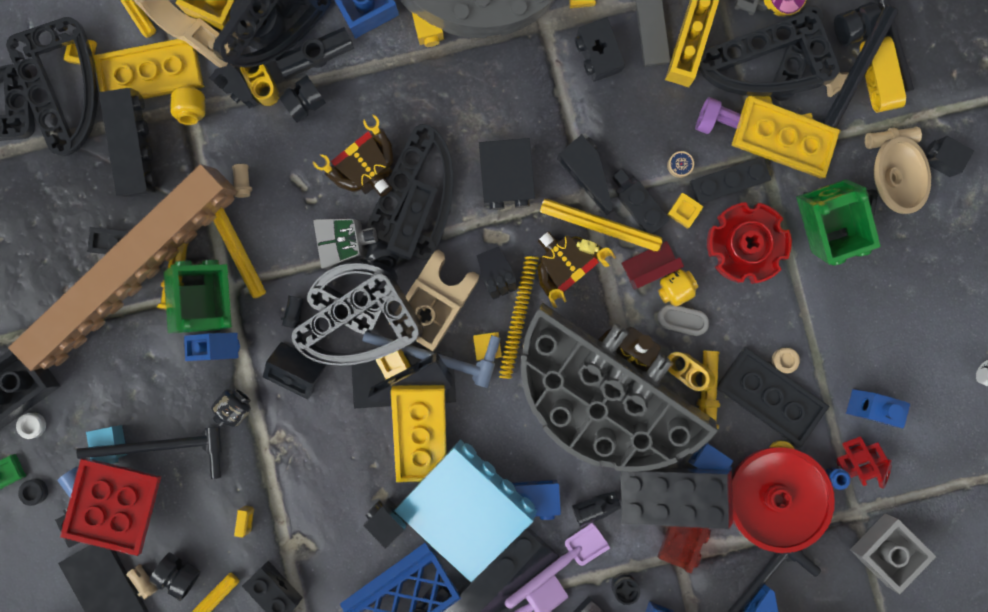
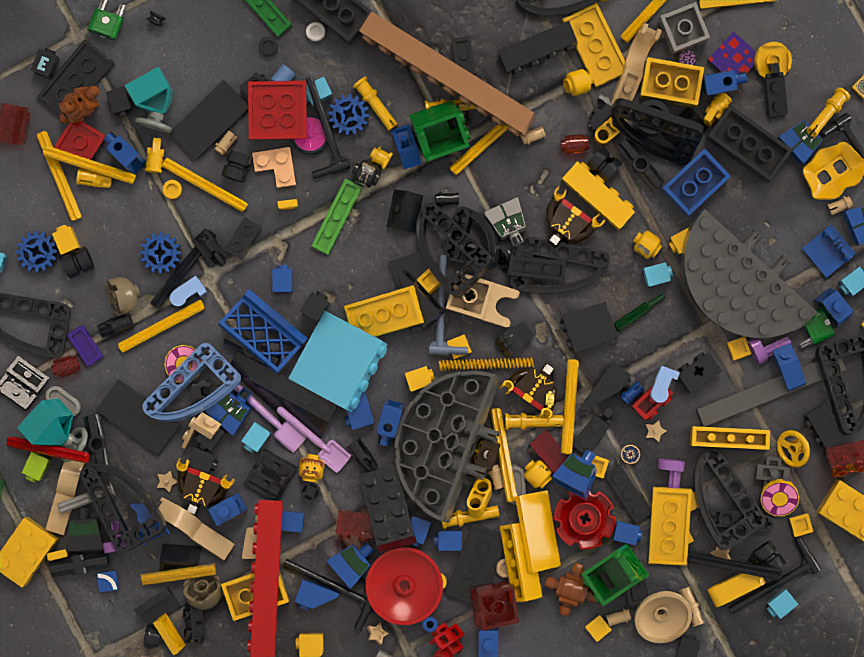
camera: 80 degrees right, 0 degrees up
none -> light nougat plate [252,147,296,188]
none -> blue brick [272,265,293,293]
none -> dark pink wheel [290,114,328,154]
none -> yellow head [298,454,325,482]
none -> bright green tile [311,178,362,255]
none -> blue torso [327,543,374,589]
none -> blue gear [328,94,370,136]
none -> yellow pin [352,76,398,131]
none -> tan piece [367,622,389,645]
none -> yellow brick [369,146,393,170]
none -> blue torso [377,399,404,446]
none -> yellow brick [405,366,435,392]
none -> blue brick [435,530,462,551]
none -> clear red brick [470,581,519,631]
none -> tan pin [487,464,504,490]
none -> yellow axle [490,408,517,502]
none -> yellow brick [500,522,542,602]
none -> yellow pin [504,413,563,430]
none -> yellow tile [515,490,561,573]
none -> dark orange piece [545,562,596,616]
none -> blue torso [552,450,597,499]
none -> clear red brick [561,134,589,155]
none -> yellow brick [561,161,635,231]
none -> yellow tile [584,615,612,642]
none -> tan pin [606,608,632,627]
none -> blue brick [612,521,642,545]
none -> dark green axle [614,294,665,332]
none -> blue pin [620,381,645,405]
none -> red brick [630,385,673,420]
none -> yellow head [633,230,662,259]
none -> medium azure brick [642,262,673,288]
none -> tan piece [646,420,667,442]
none -> light blue leg [650,366,680,403]
none -> medium azure brick [766,588,799,619]

